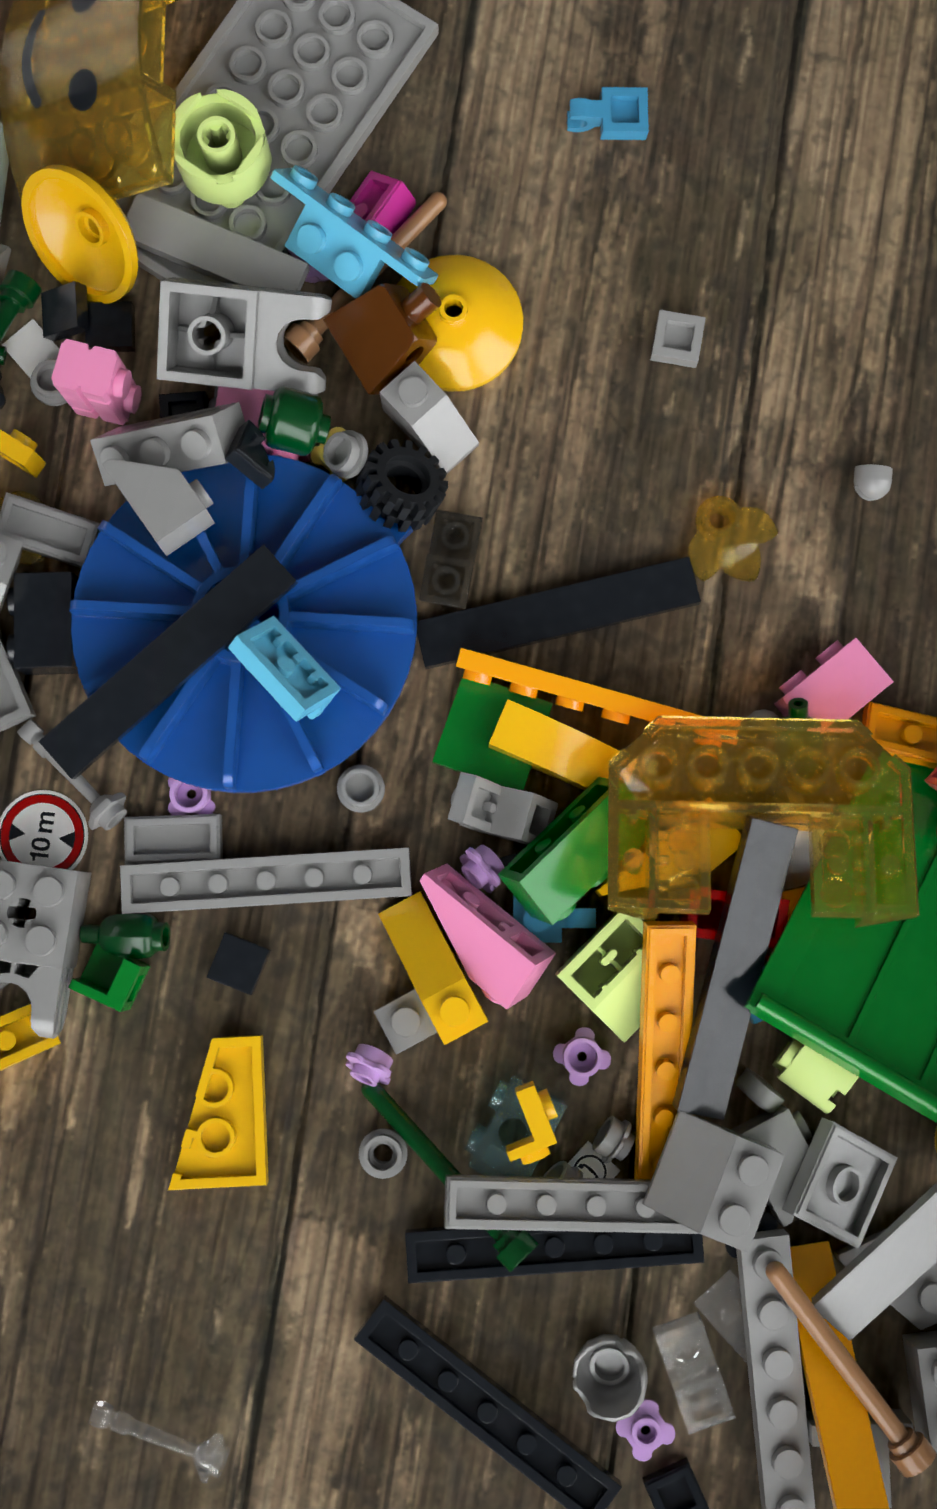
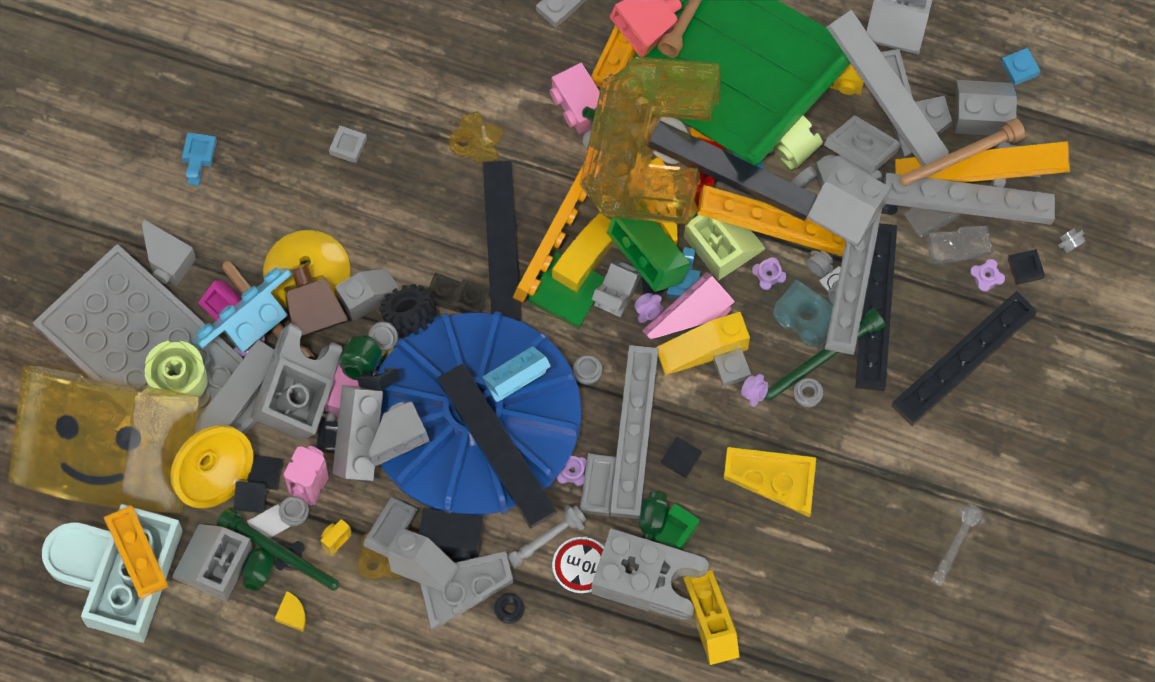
camera: 85 degrees left, 15 degrees down
yellow bracket [505,1081,558,1165] -> none
light grey hair [572,1334,648,1422] -> none
light grey hinge [853,464,893,501] -> none
none -> light grey slope [142,220,196,286]

